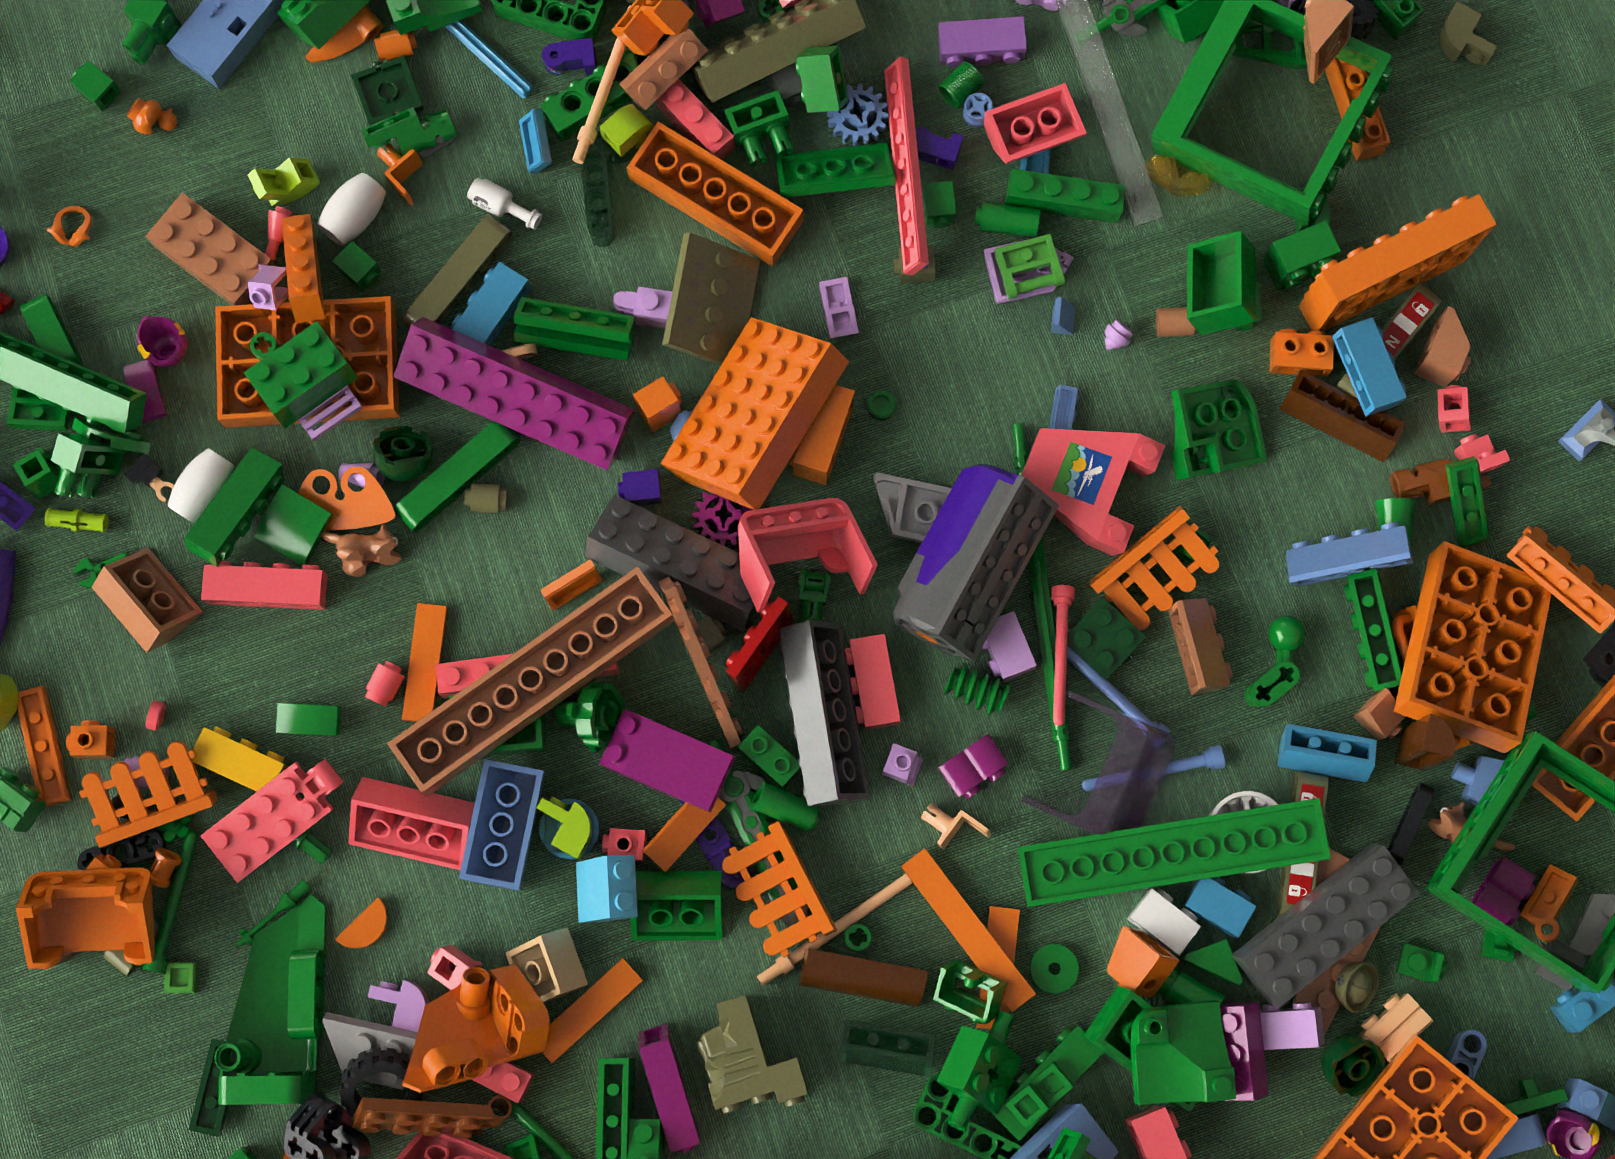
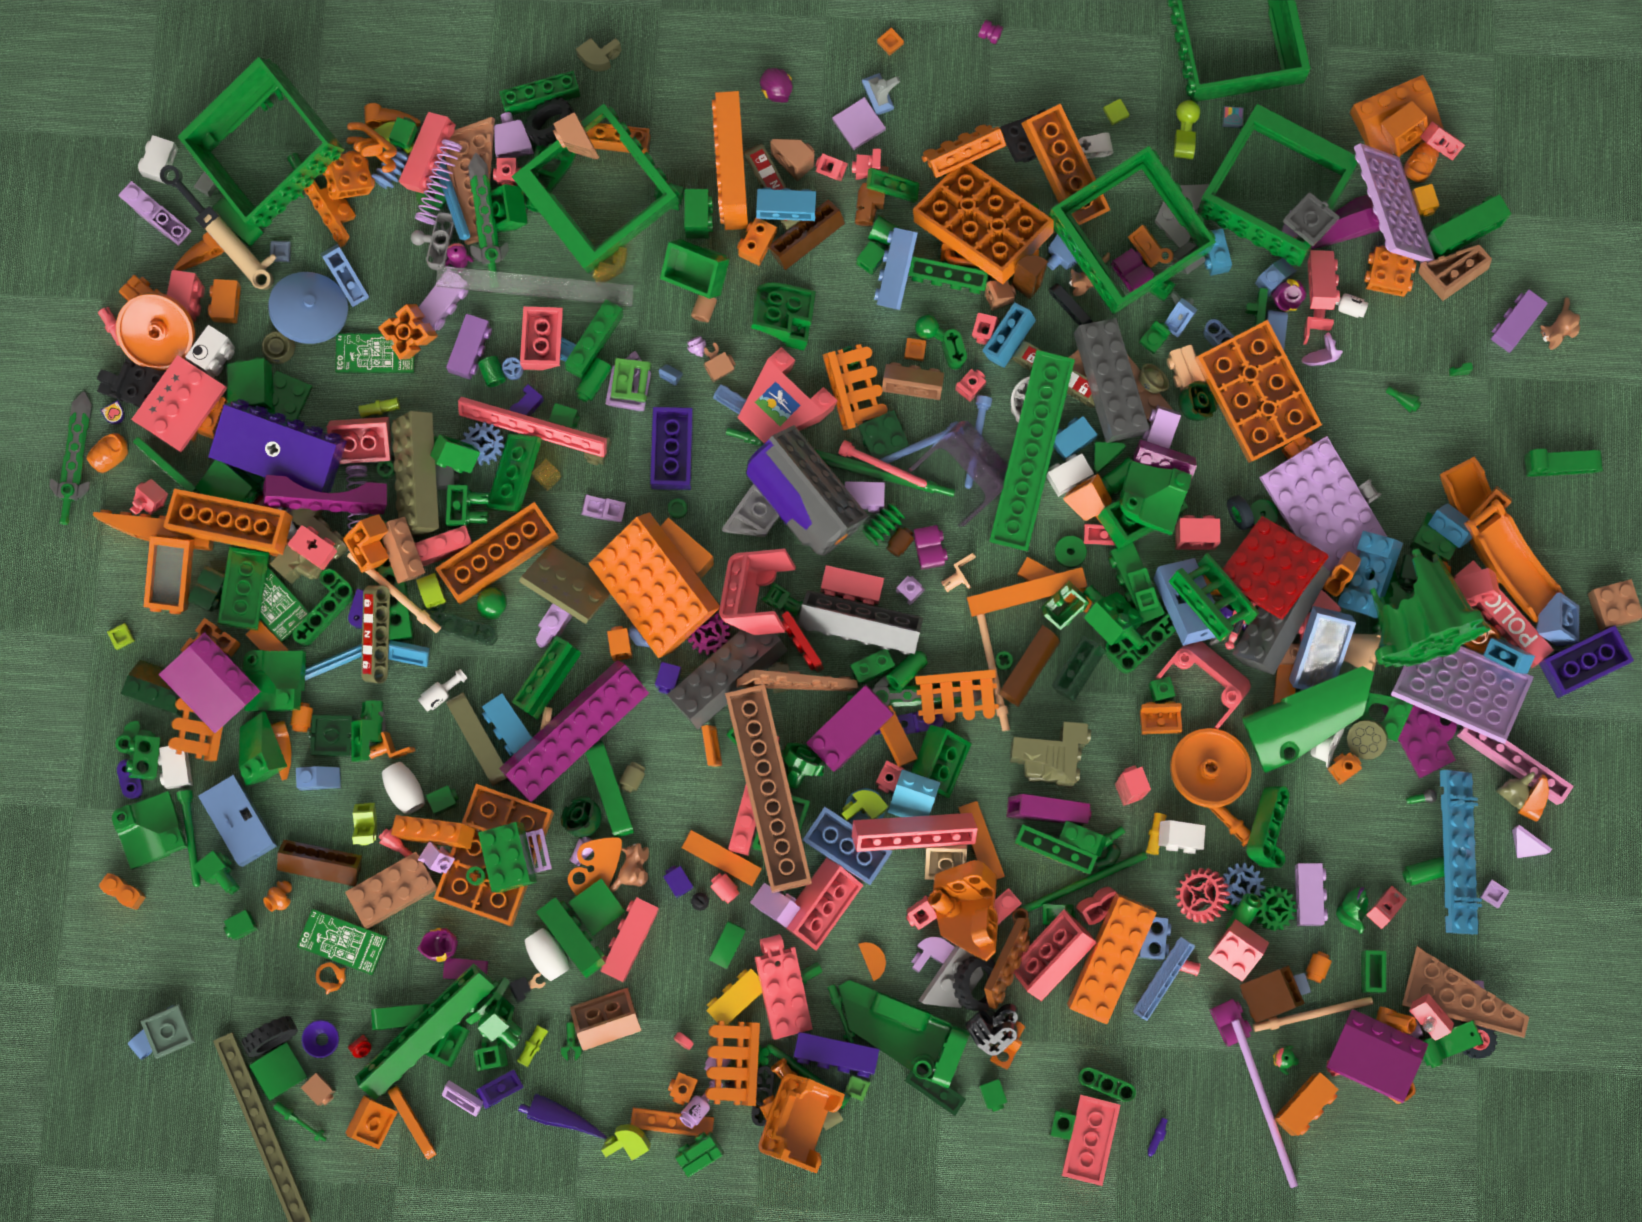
camera: 70 degrees left, 0 degrees up
none -> reddish brown brick [277,839,362,886]
none -> medium blue slope [296,766,341,791]
none -> green tile [297,909,388,976]
none -> olive beam [361,585,390,684]
none -> green hair [476,587,507,620]
none -> clear yellow brick [532,459,562,491]
none -> dark purple brick [650,407,693,490]
none -> dark purple brick [663,866,694,899]
none -> lavender piece [680,1079,723,1128]
none -> black piece [691,892,709,911]
none -> nougat brick [704,342,736,382]
none -> lavender brick [750,883,800,928]
none -> magenta hair [759,68,793,103]
none -> dark purple brick [794,1032,880,1078]
none -> lavender tile [832,97,886,150]
none -> coral brick [852,813,977,852]
none -> green brick [856,241,885,275]
none -> reddish brown brick [886,527,914,557]
none -> orange tile [904,338,926,361]
none -> coral brick [955,369,986,402]
none -> coral brick [972,313,1000,345]
none -> coral slope [1084,524,1115,545]
none -> medium blue piece [1164,291,1198,338]

